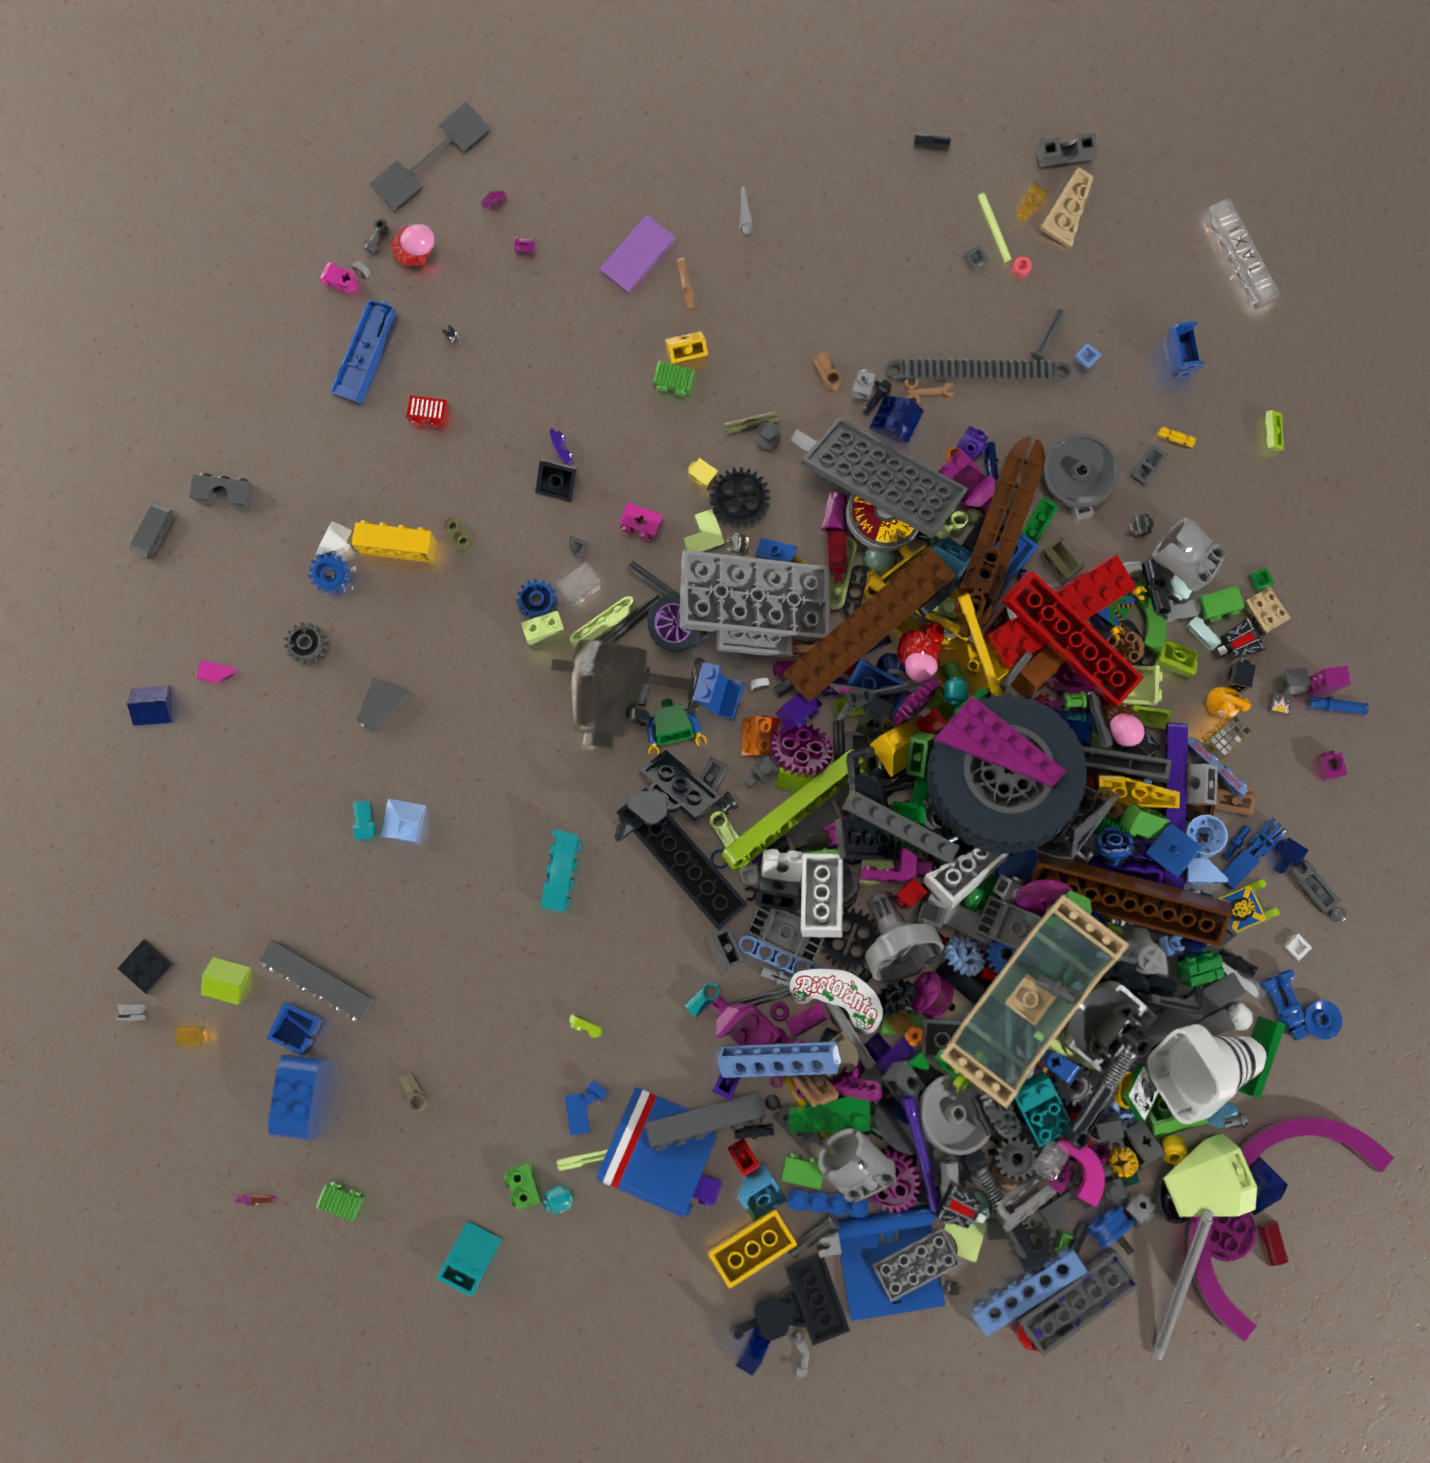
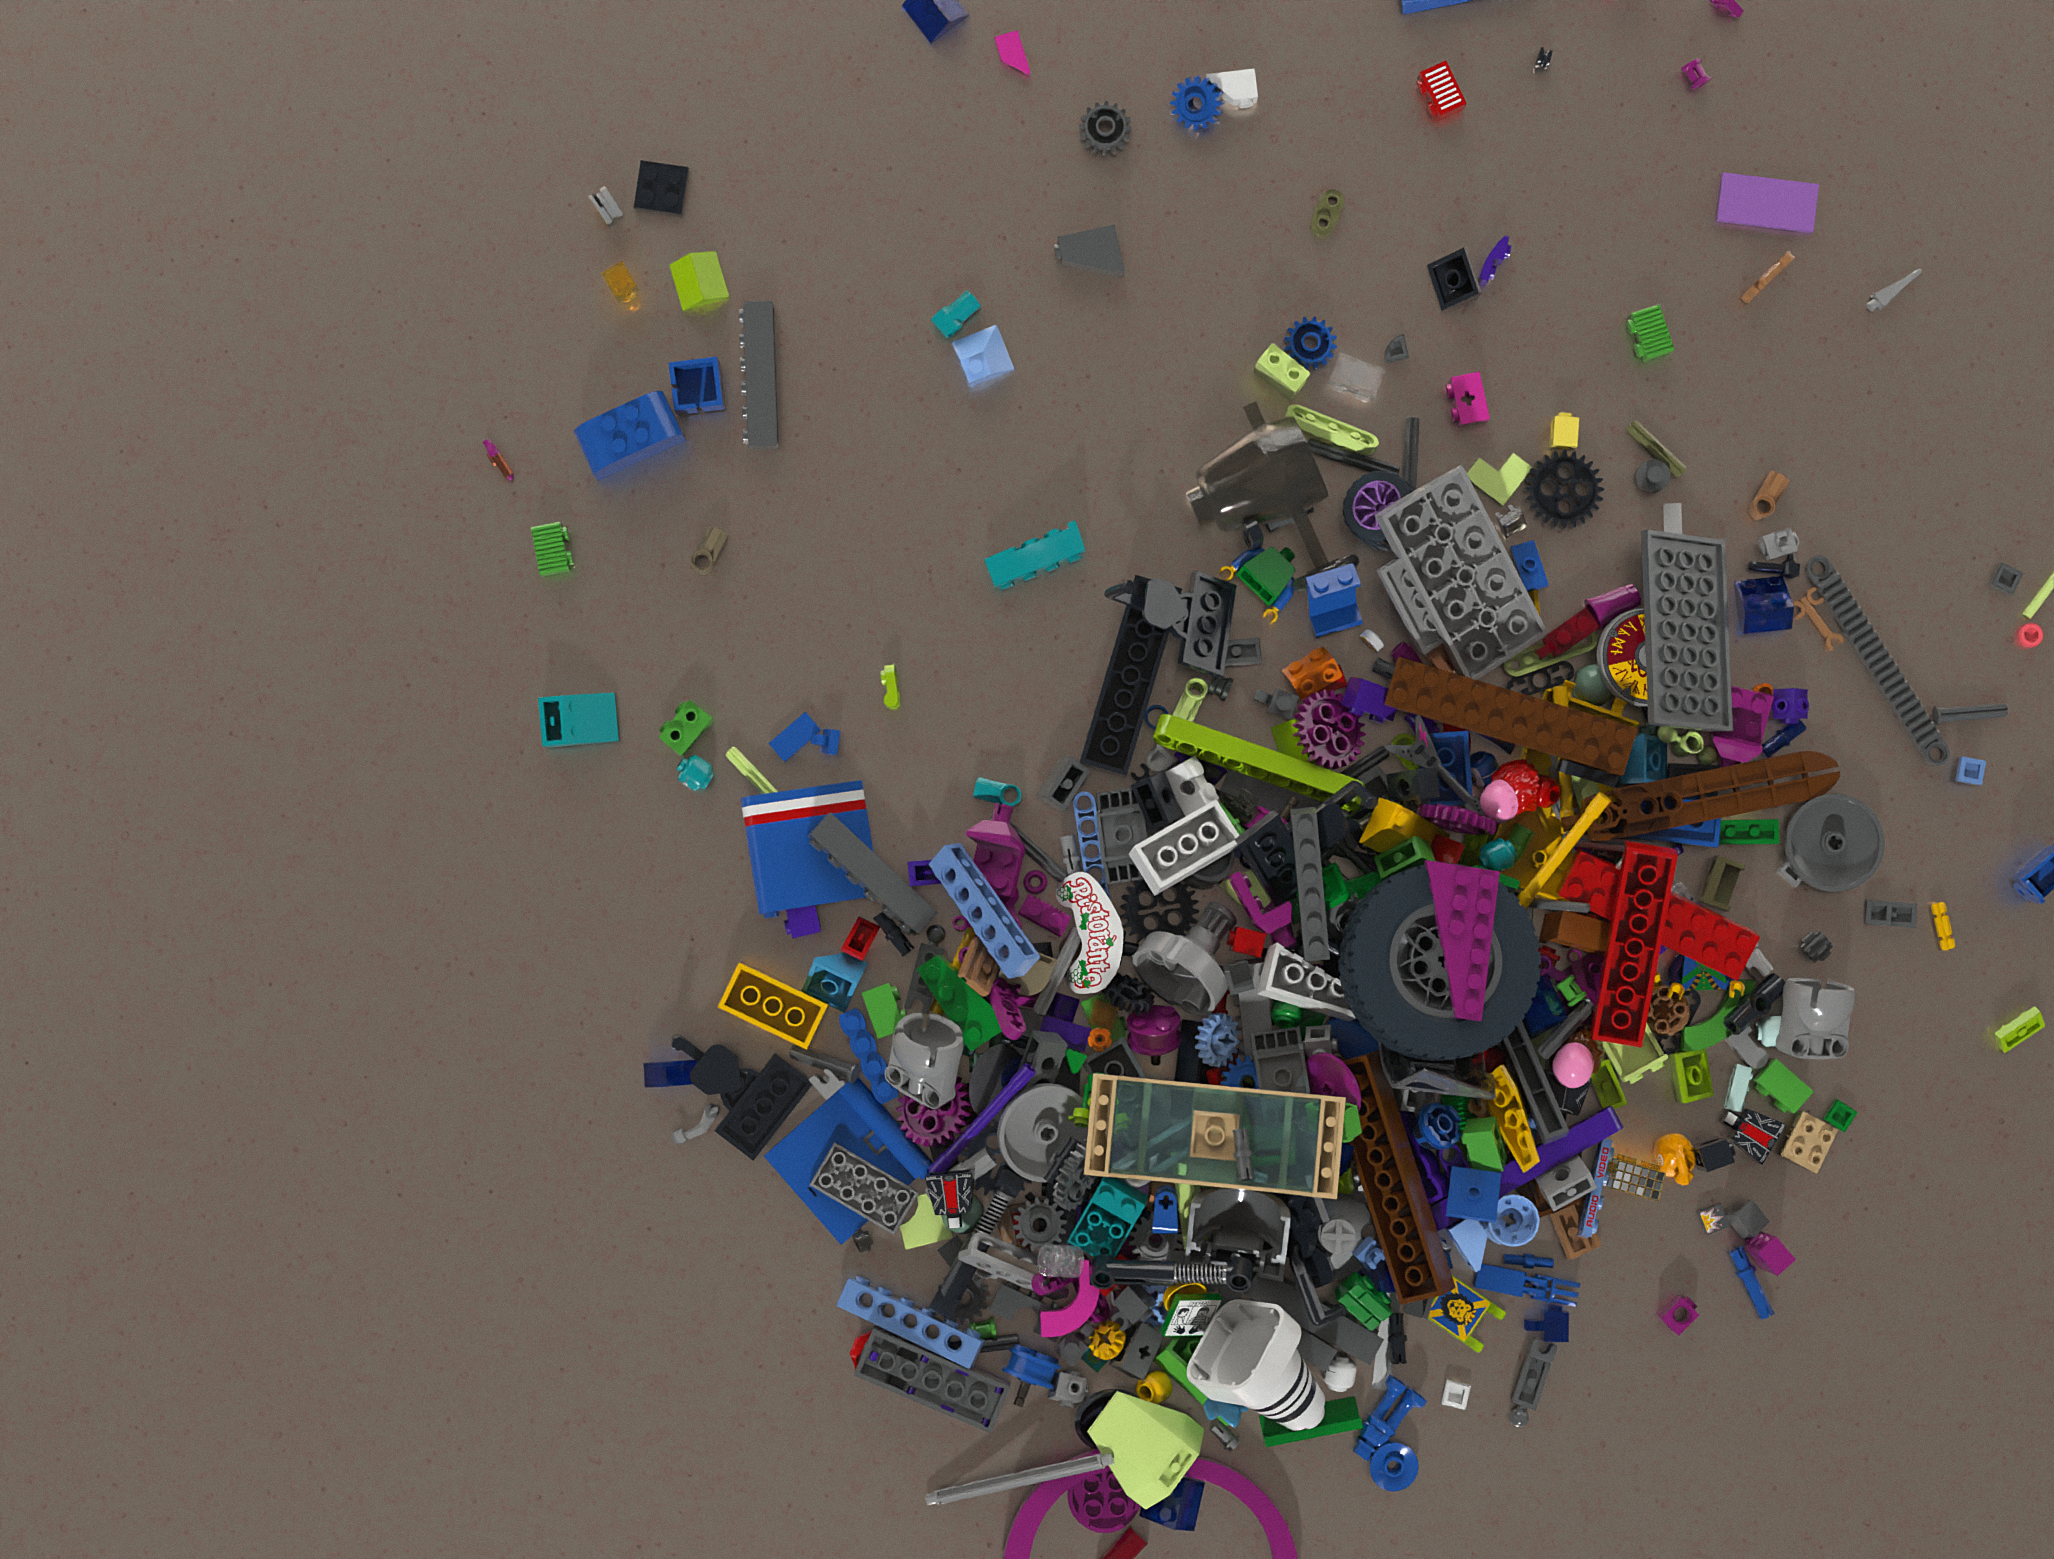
camera: 60 degrees right, 5 degrees up
yellow brick [352,520,436,562] -> none
yellow brick [665,331,708,364] -> none

